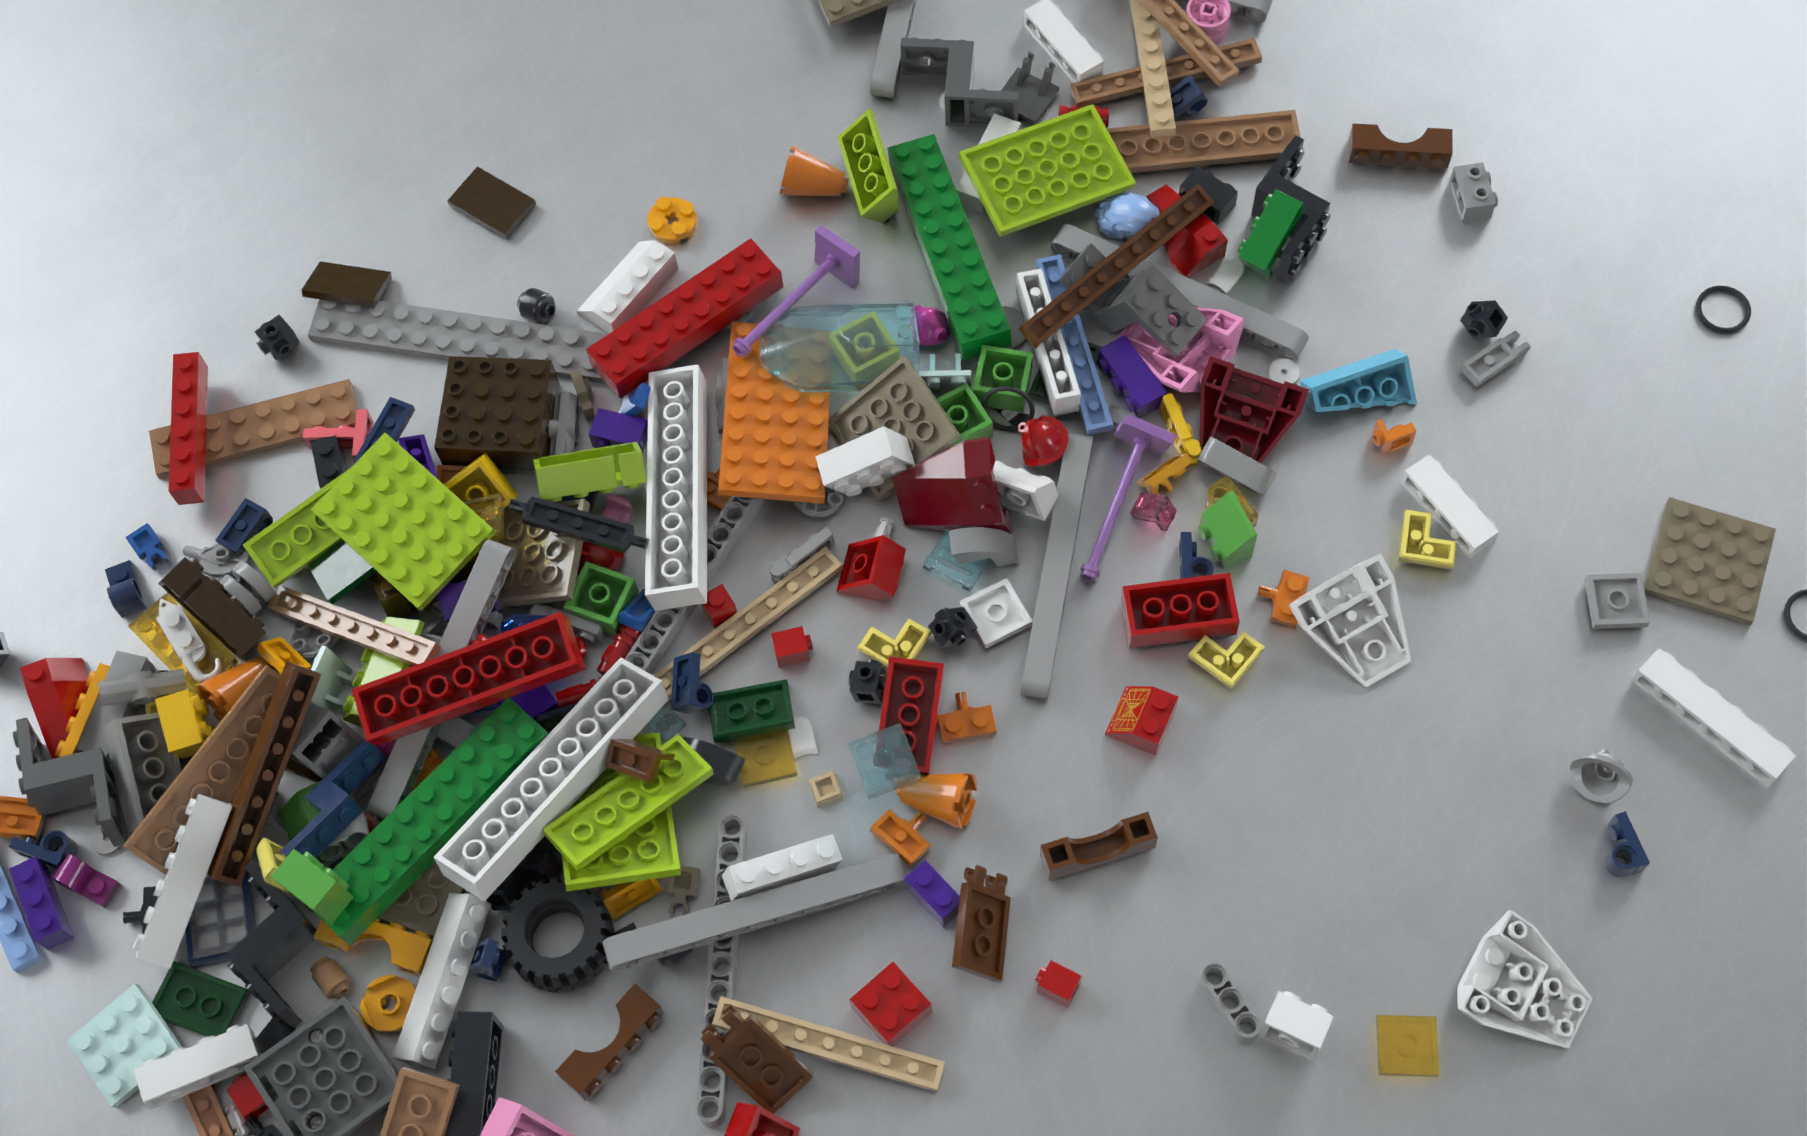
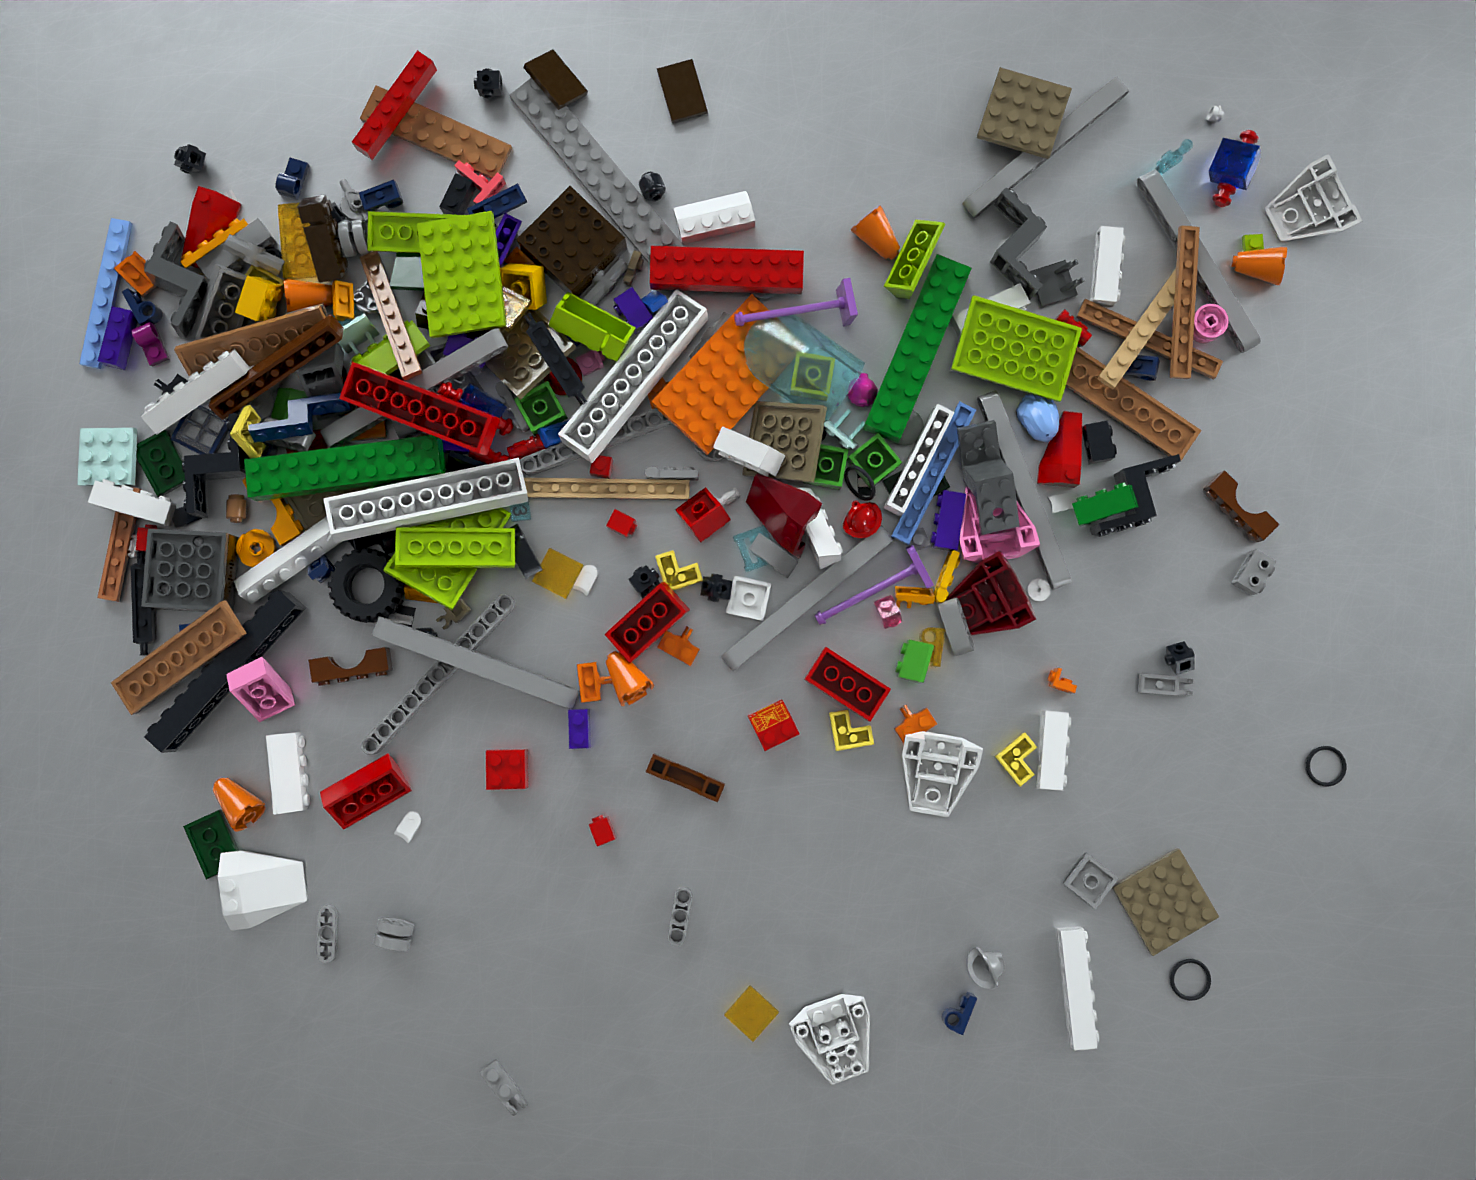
camera: 30 degrees right, 20 degrees up
blue plate [125,523,169,571] -> none
white plate [156,599,222,683] -> none
bright green brick [271,849,354,925] -> none
reddish brown panel [605,739,675,782] -> none
light orange plate [647,197,697,245] -> none
dark blue plate [671,652,714,714] -> none
reddish brown tile [700,1004,813,1114] -> none
dark green tile [709,679,795,743] -> none
tan plate [712,996,945,1092] -> none
white brick [722,834,843,901] -> none
tan tile [808,770,844,807] -> none
clear light blue brick [848,723,922,800] -> none
reddish brown tile [952,865,1011,982] -> none
reddish brown plate [1018,183,1214,349] -> none
dark blue plate [1179,532,1214,579] -> none
white brick [1259,991,1334,1062] -> none
medium azure wedge [1300,349,1417,412] -> none

